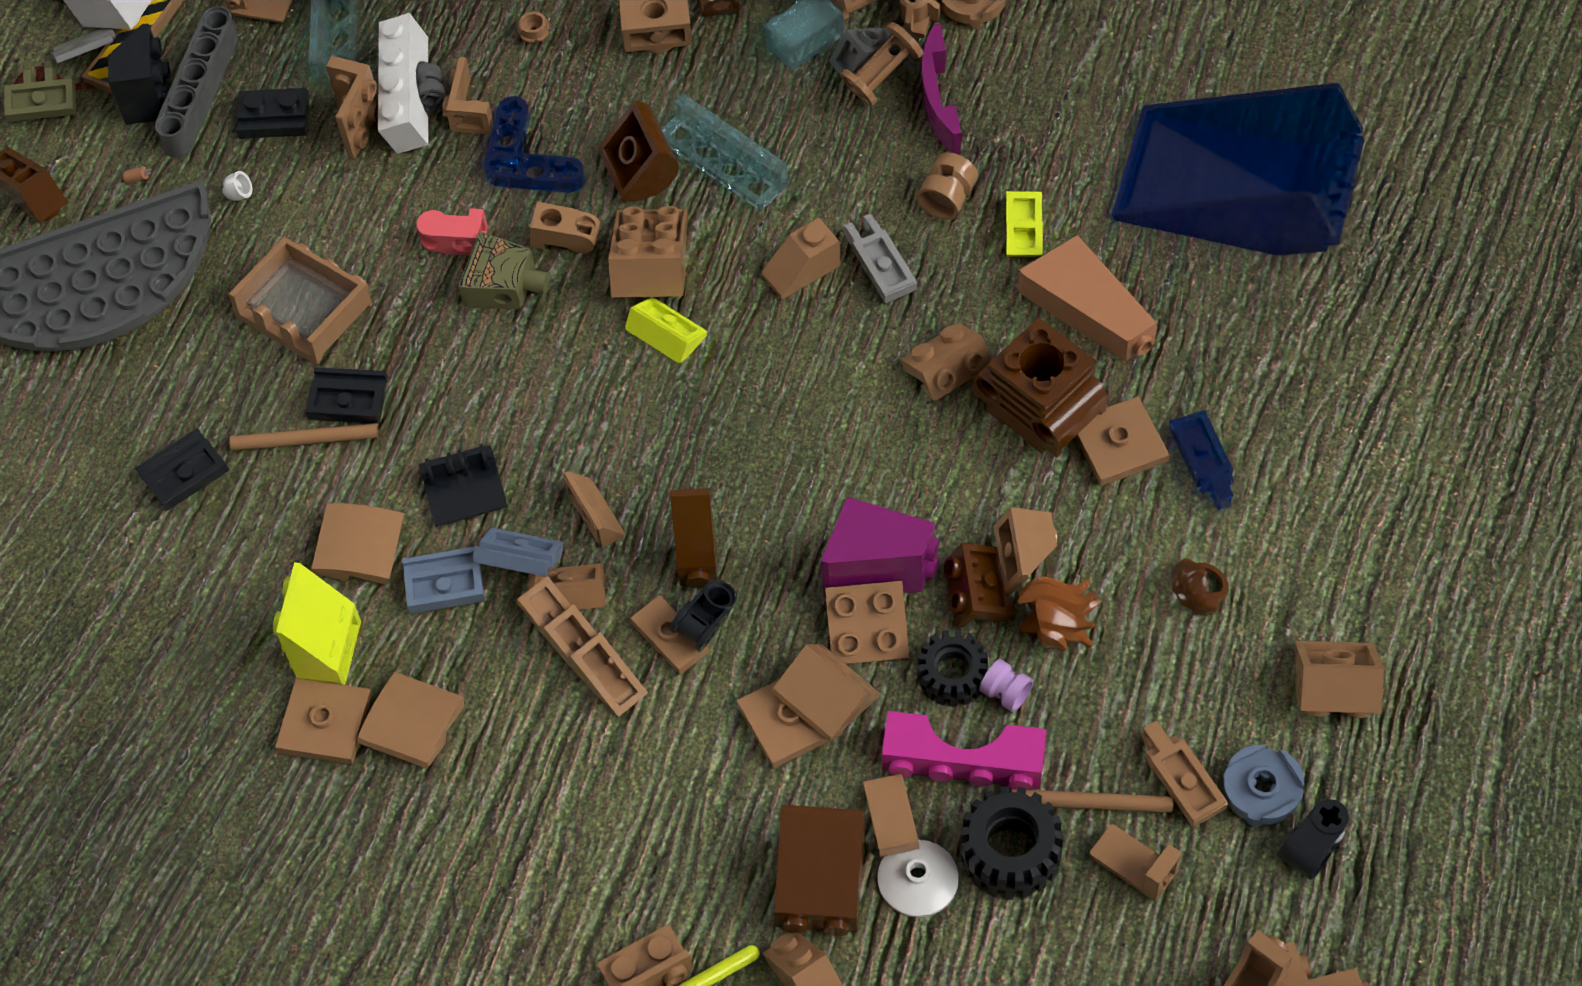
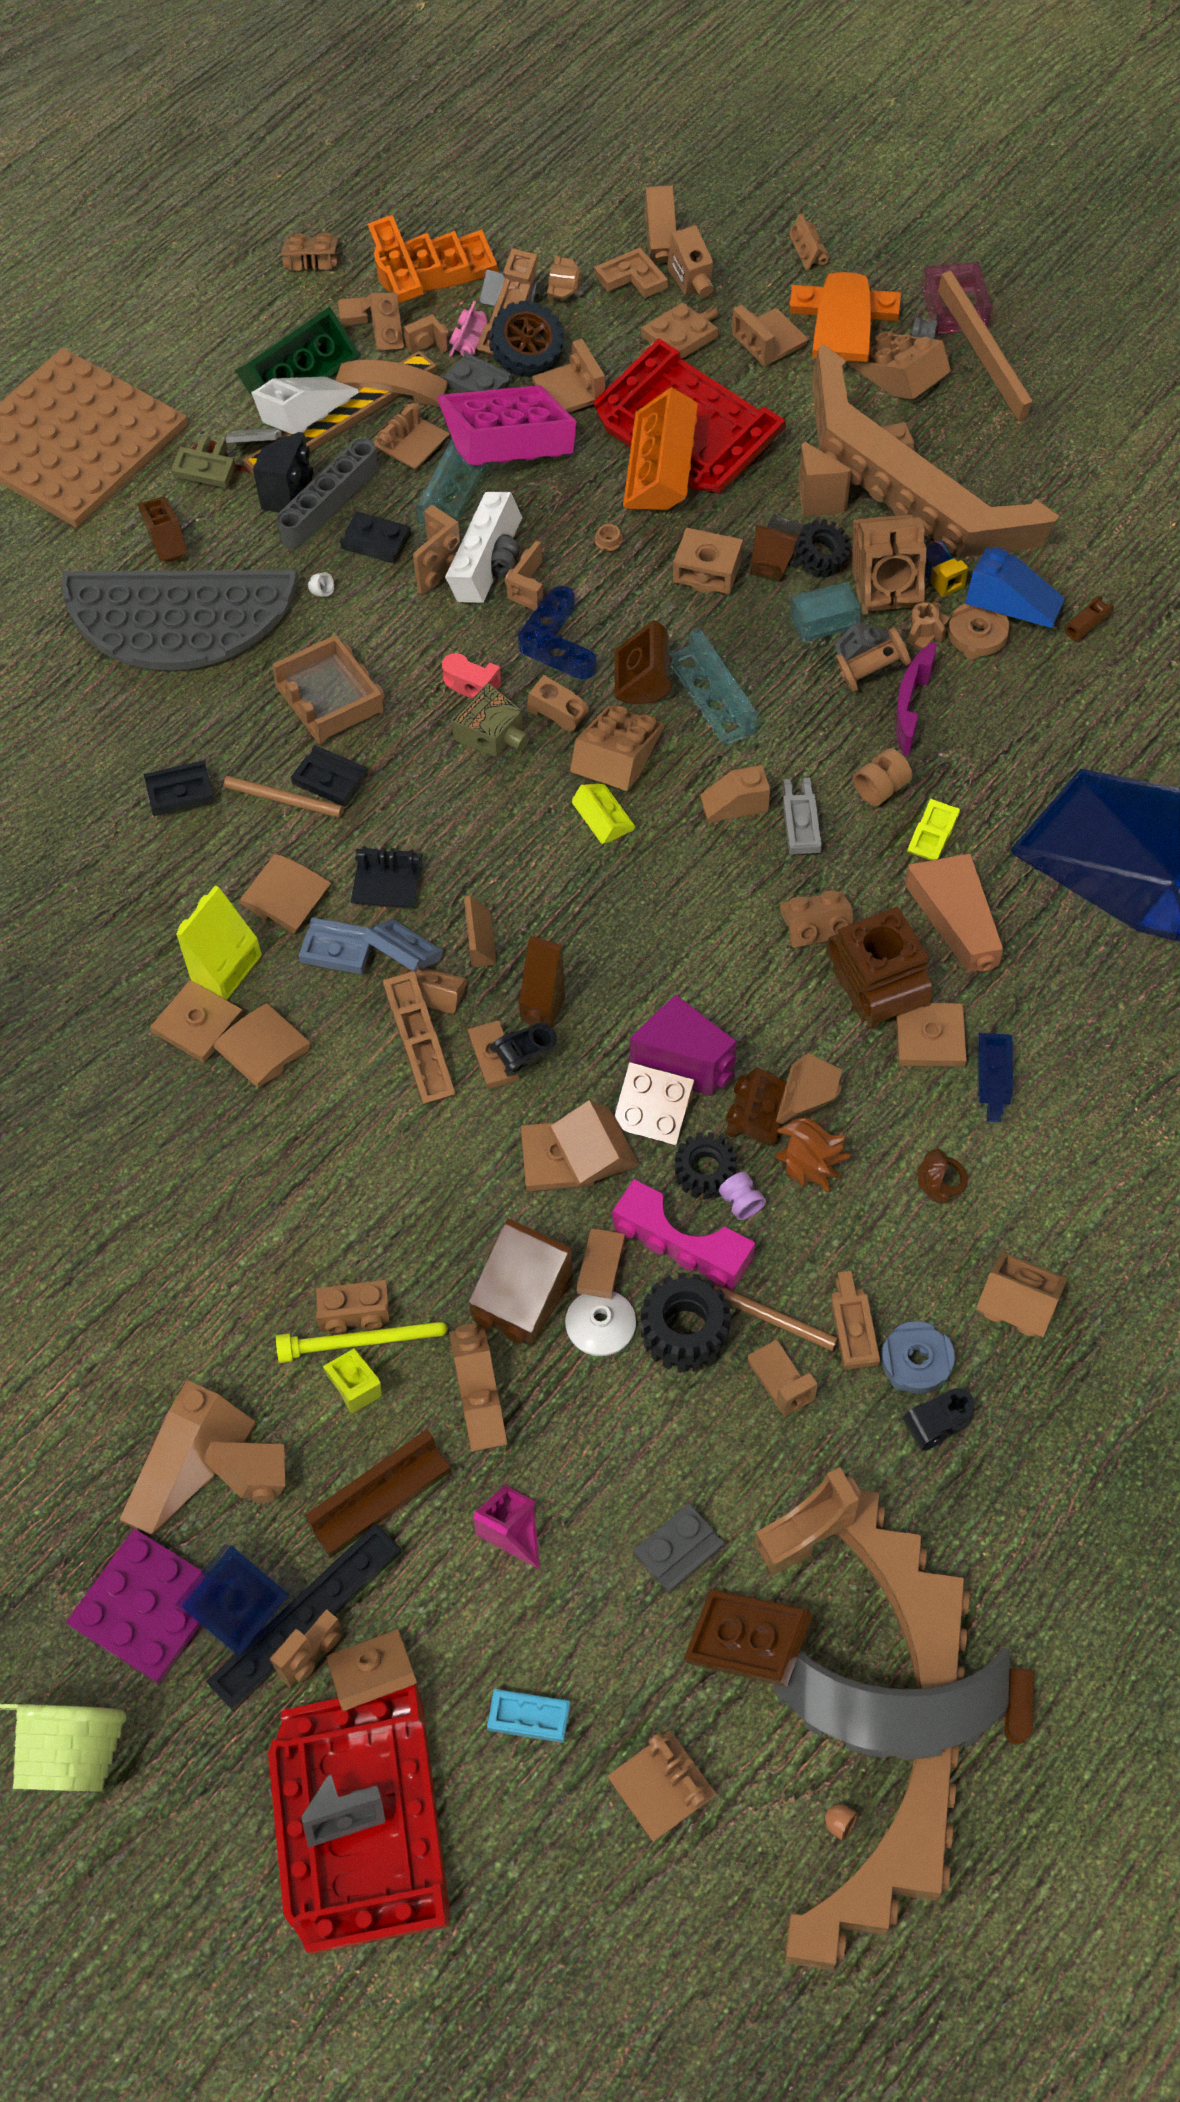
camera: 20 degrees right, 0 degrees up
nougat piece [122,166,151,183] -> none

